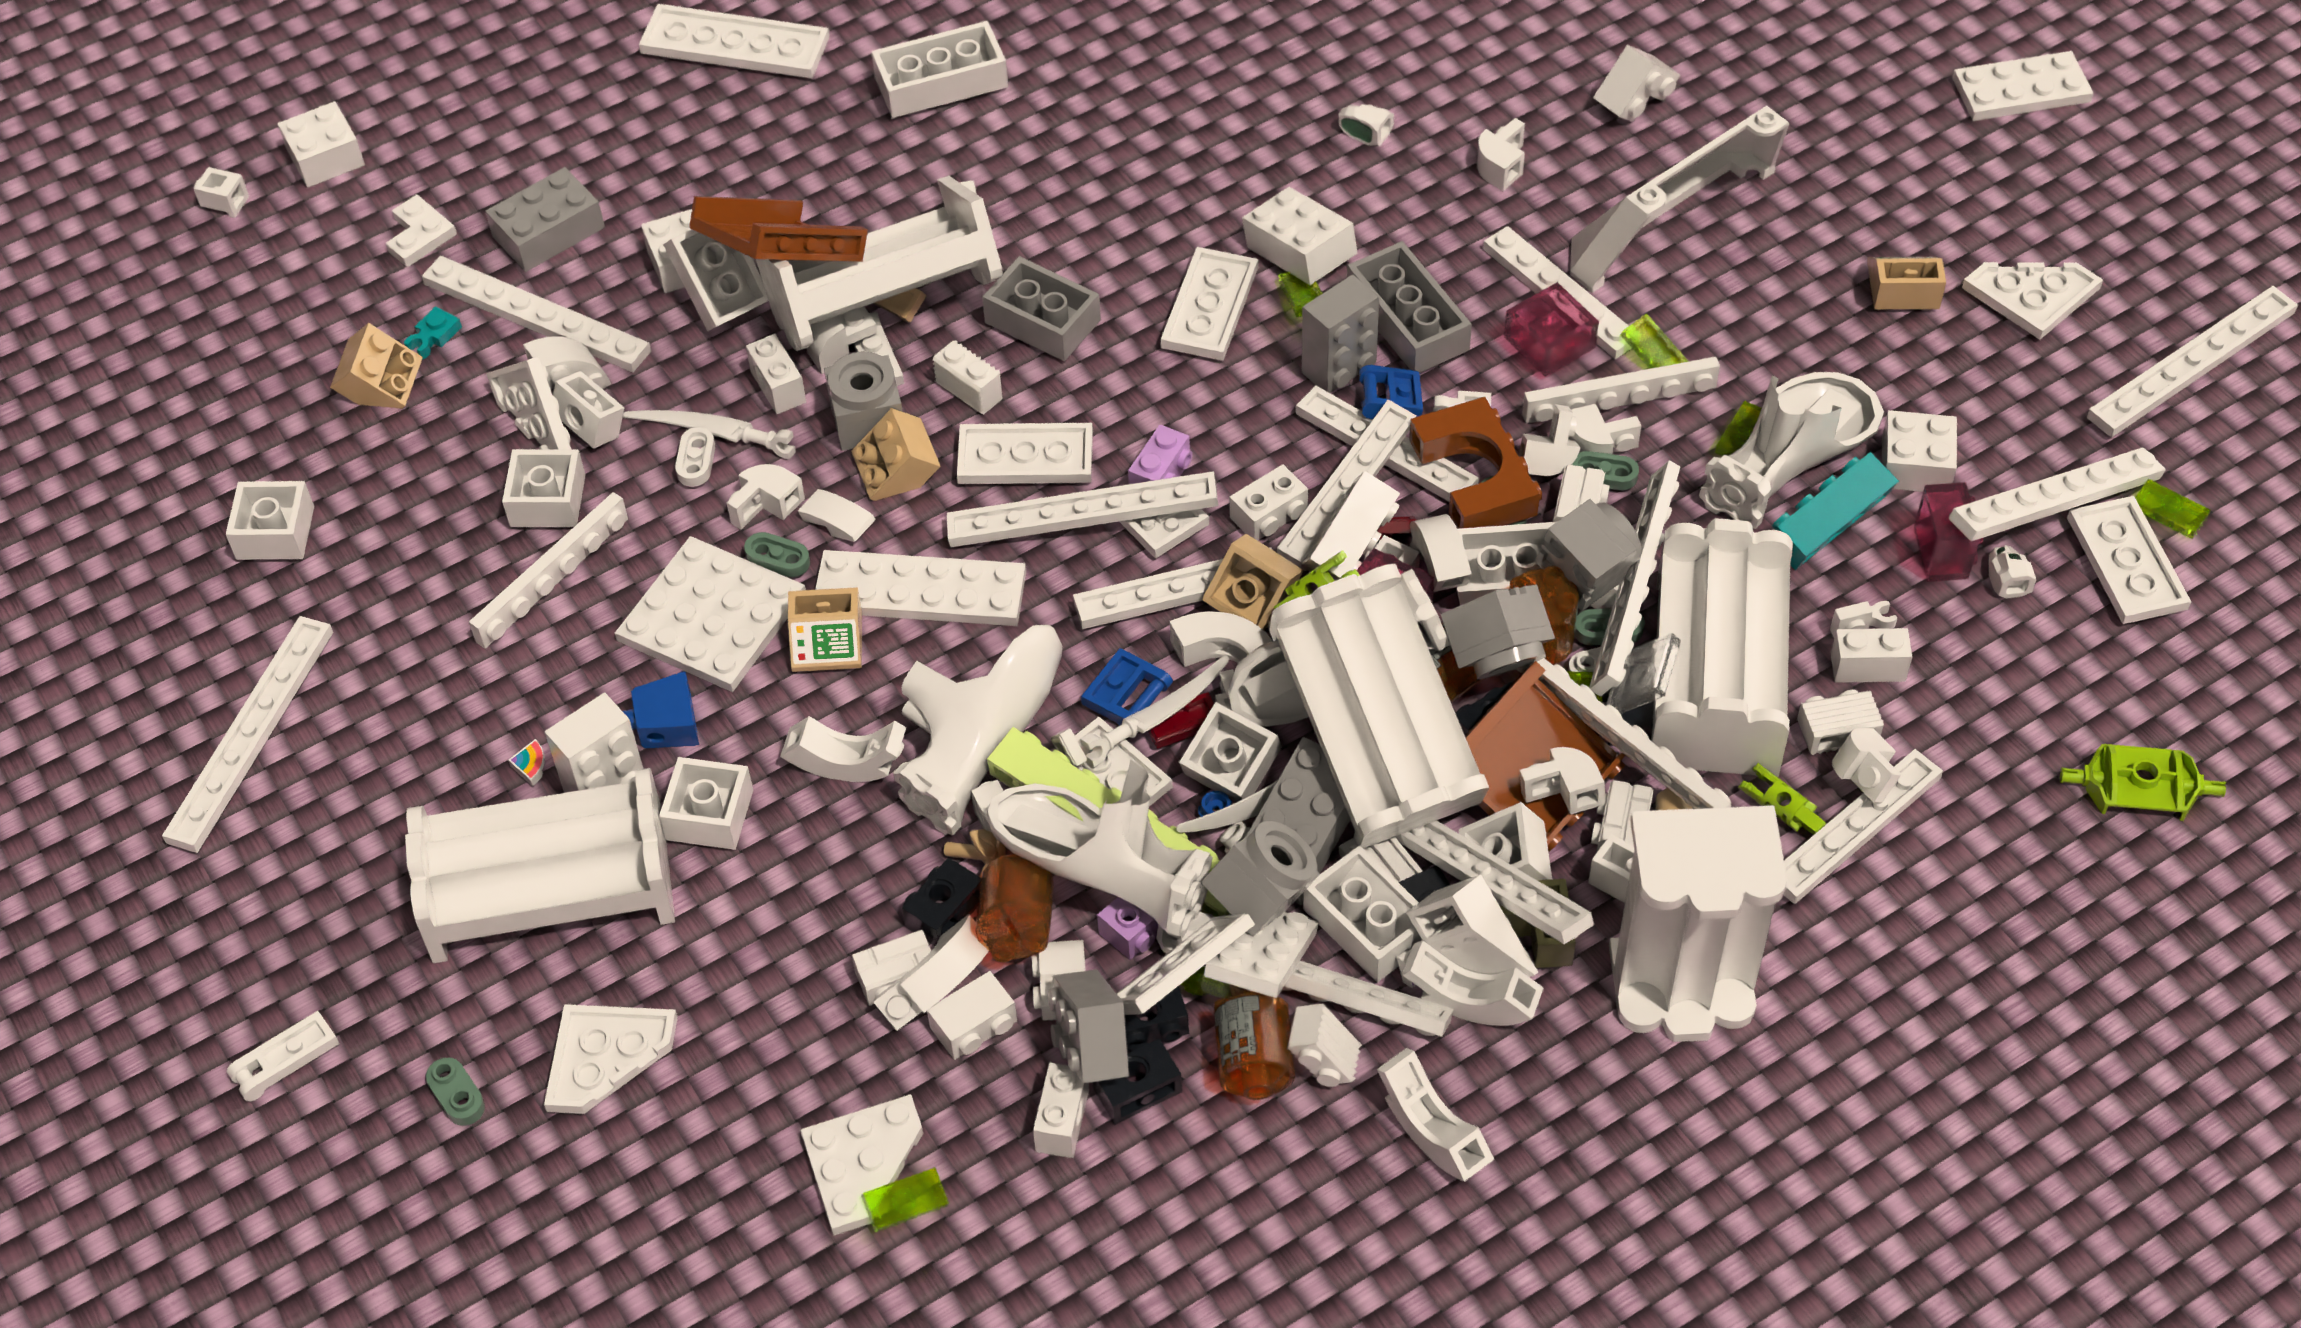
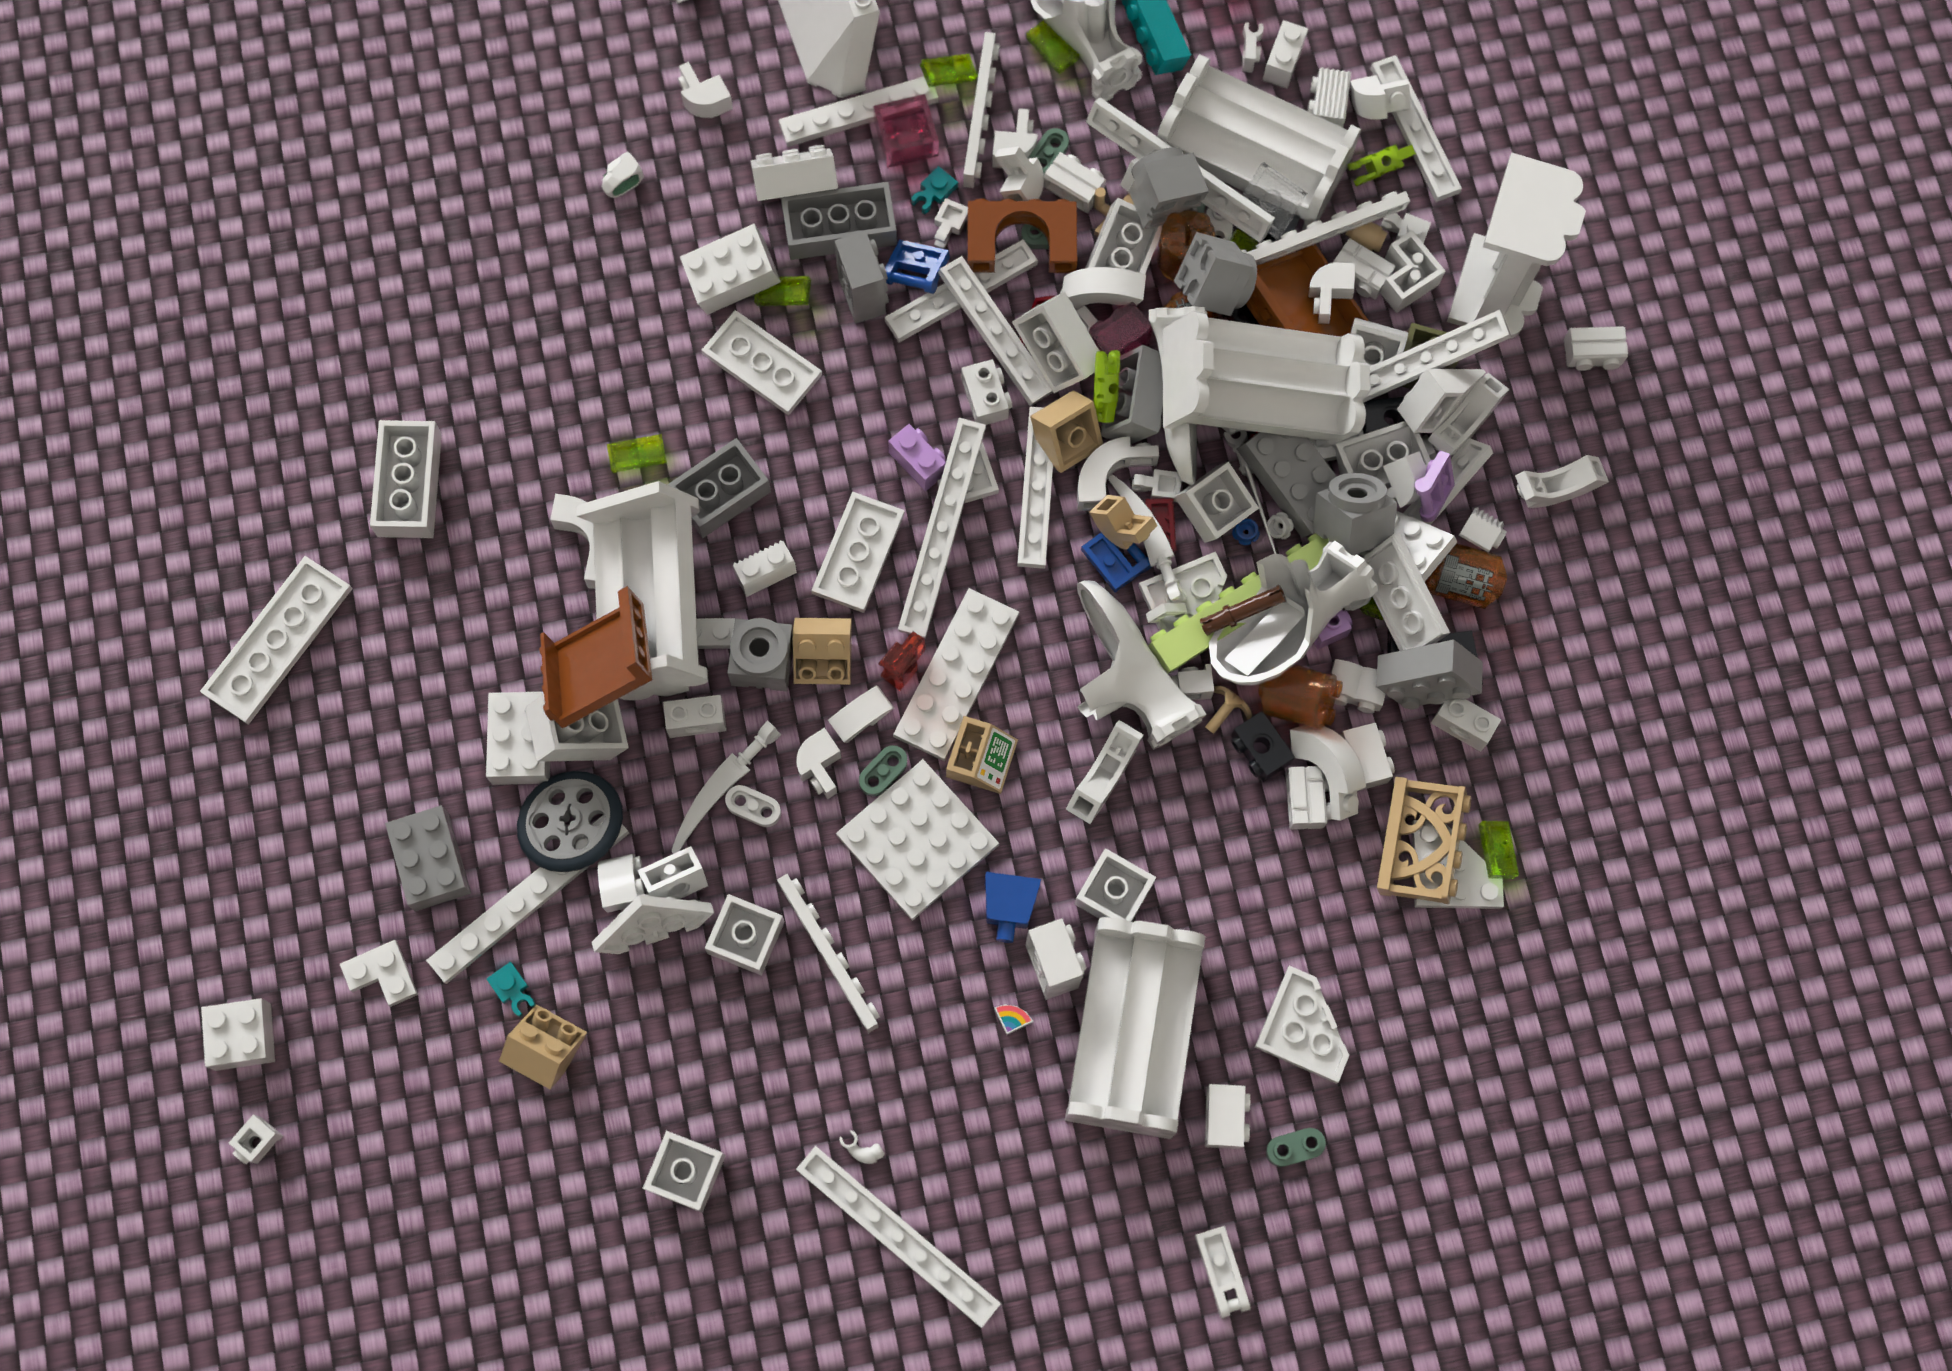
camera: 75 degrees left, 20 degrees up
none -> wedge [517,771,623,872]
none -> clear neon green plate [607,434,667,473]
none -> white brick [751,145,838,201]
none -> white arm [840,1130,884,1164]
none -> clear red piece [878,631,926,691]
none -> teal plate [911,166,958,214]
none -> tan brick [1089,495,1158,550]
none -> reddish brown pin [1200,585,1287,636]
none -> white brick [1205,1084,1250,1149]
none -> tan fence [1377,777,1471,904]
none -> white brick [1383,451,1426,508]
none -> lavender plate [1415,450,1455,522]
none -> white brick [1564,326,1628,371]

